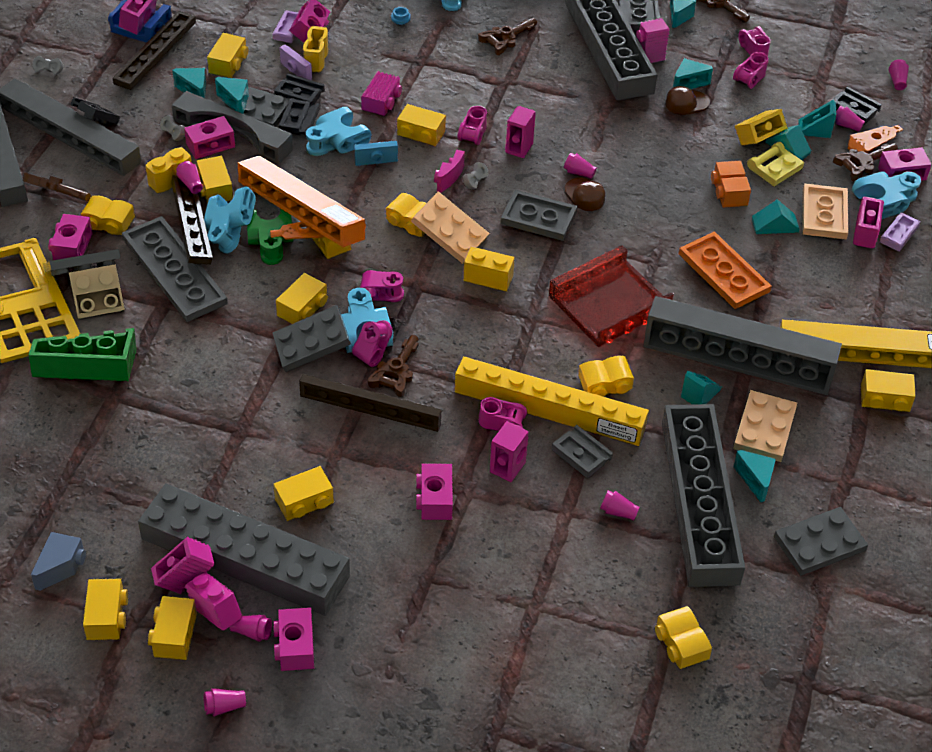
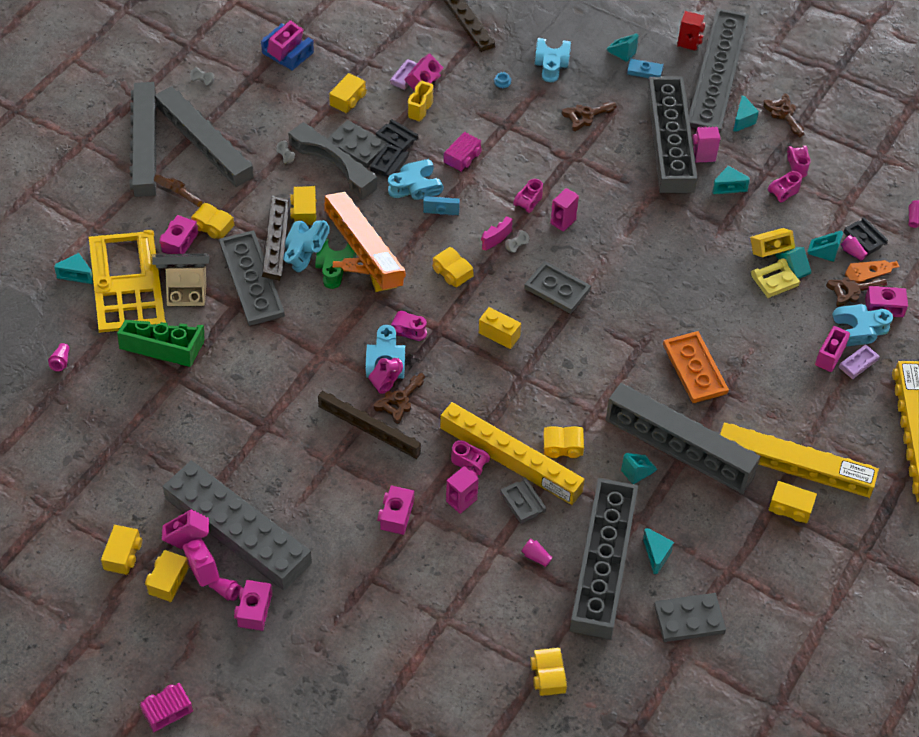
camera: 15 degrees right, 5 degrees up
sand blue slope [31,532,86,590] -> none
black plate [70,97,120,125] -> none
dark brown plate [112,10,196,90] -> none
yellow brick [146,147,191,193] -> none
teal slope [172,68,207,98] -> none
dark pink cone [176,161,203,194] -> none
dark pink brick [184,116,235,159] -> none
dark pink cone [203,688,246,717] -> none
teal slope [215,77,249,114] -> none
dark grey plate [273,305,351,372] -> none
yellow brick [273,466,334,521] -> none
yellow brick [276,273,328,324] -> none
lavender plate [280,45,312,80] -> none
yellow brick [397,104,446,146] -> none
light nougat plate [411,191,490,264] -> none
clear red panel [549,245,674,347] -> none
dark pink cone [563,153,597,179] -> none
reddish brown cap [565,178,605,211] -> none
reddish brown cap [665,86,710,115] -> none
orange piece [711,161,751,207] -> none
light nougat plate [733,390,797,462] -> none
teal slope [752,199,800,234] -> none
light nougat plate [802,183,848,240] -> none

